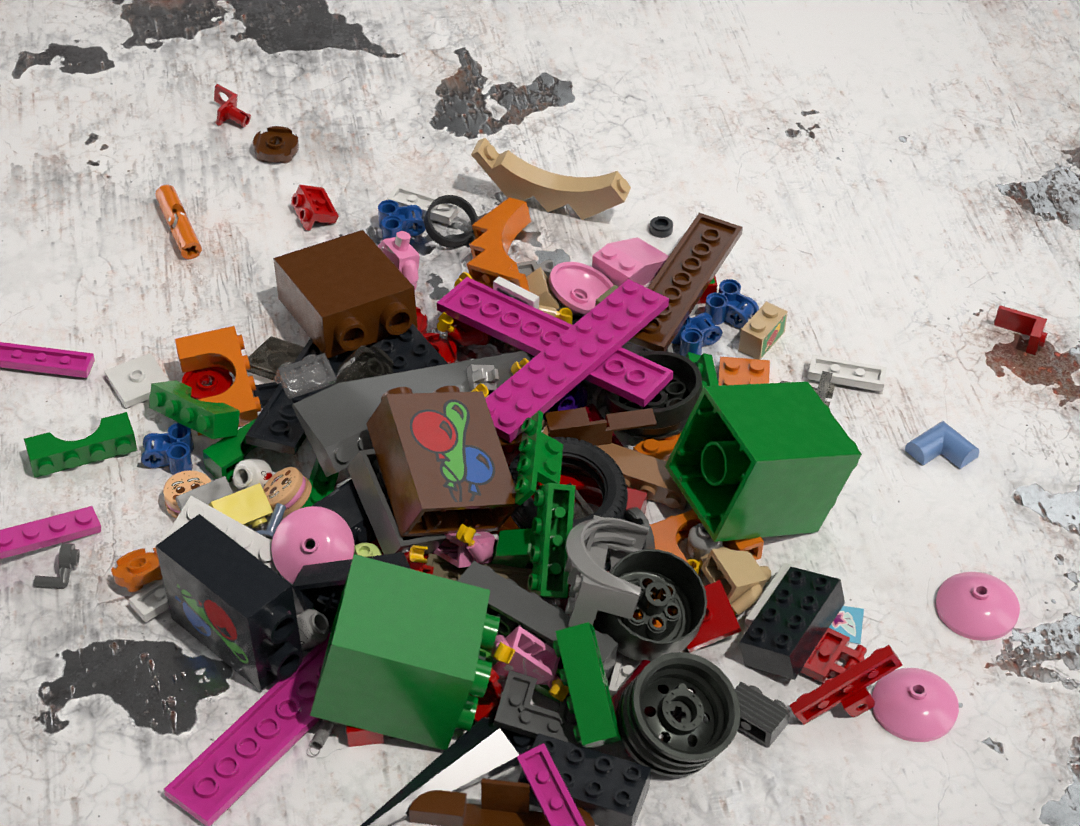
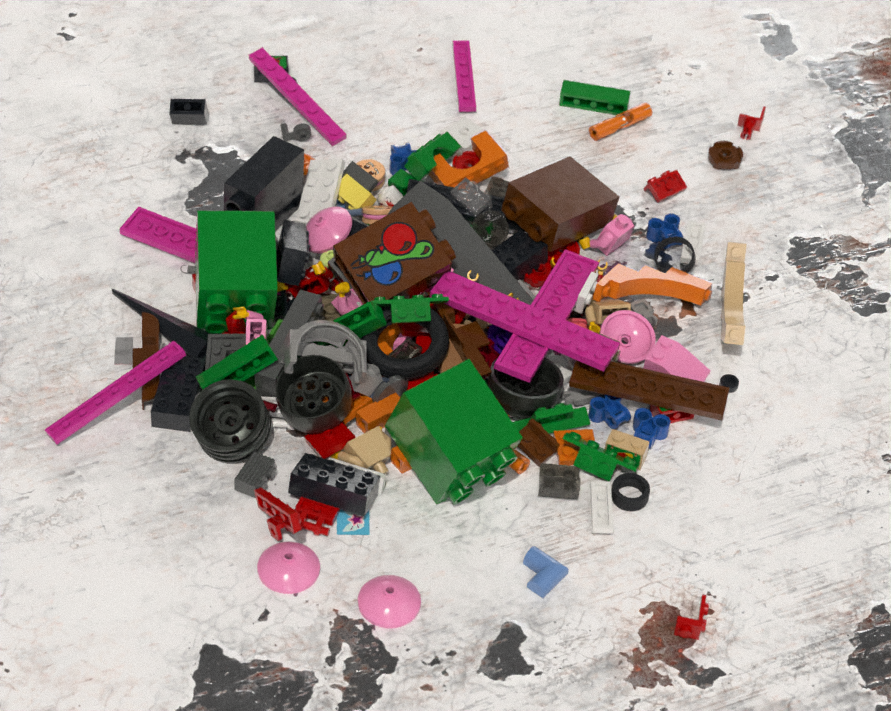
camera: 75 degrees right, 0 degrees up
green arch [24,412,138,478] -> none
light grey tile [466,364,499,393] -> none
none -> green brick [559,80,631,115]
none -> green bracket [563,432,639,481]
none -> black tyre [611,473,650,512]

